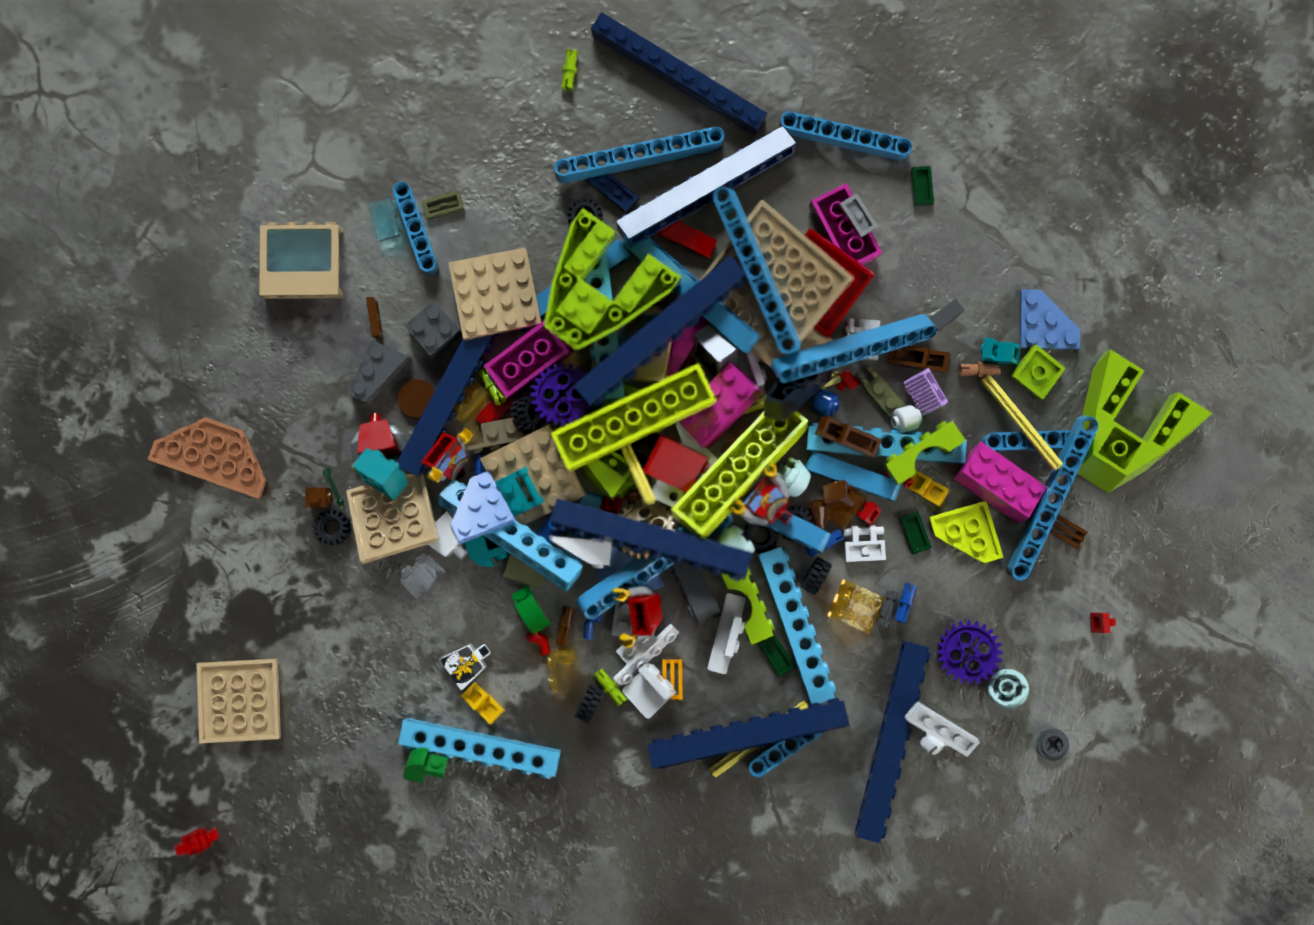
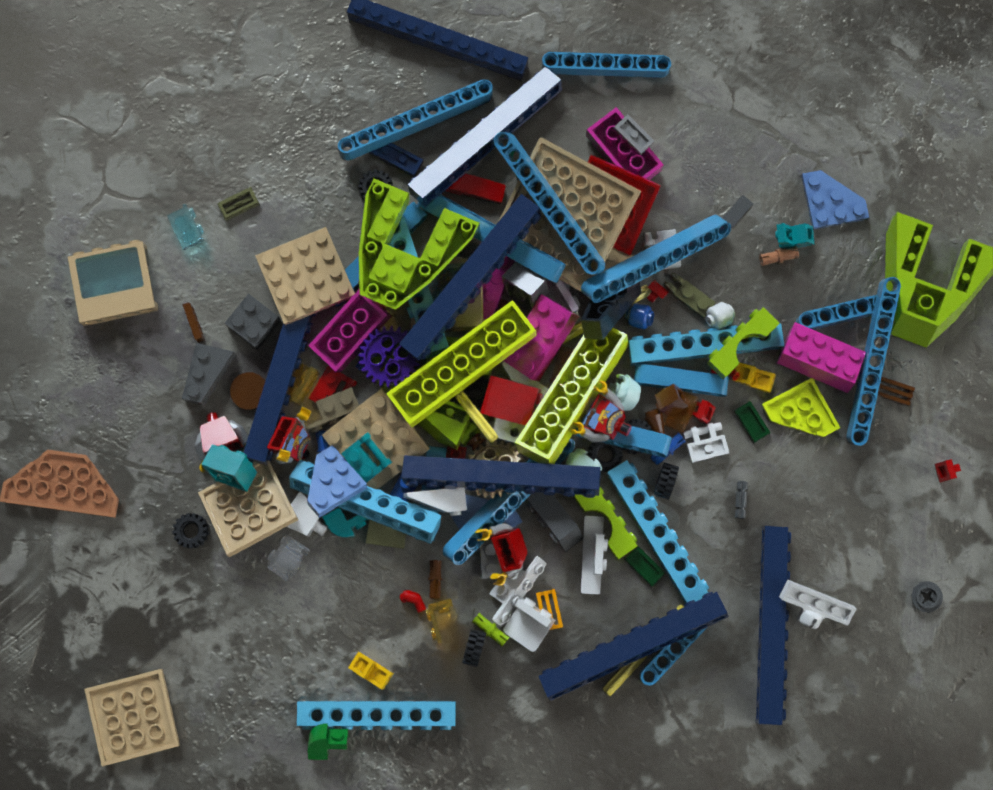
camera: 15 degrees left, 5 degrees down
reddish brown brick [305,487,333,508] -> none
clear green hinge [323,468,344,506] -> none
dark azure beam [393,181,439,275] -> none
torso [440,644,491,690] -> none
lime pin [479,368,507,405] -> none
black tyre [511,396,545,434] -> none
green brick [511,585,551,634] -> none
lime pin [561,49,578,91] -> none
blue arm [583,614,602,640] -> none
reddish brown slope [815,416,882,458] -> none
clear yellow bracket [827,580,884,634] -> none
reddish brown slope [886,346,951,374] -> none
blue axle [894,583,917,623] -> none
lavender brick [904,368,948,416] -> none
dark green tile [910,166,934,207] -> none
dark purple gear [937,620,1003,686] -> none
light yellow axle [981,375,1063,470] -> none
light aqua cone [987,669,1029,709] -> none
lime plate [1011,345,1066,400] -> none

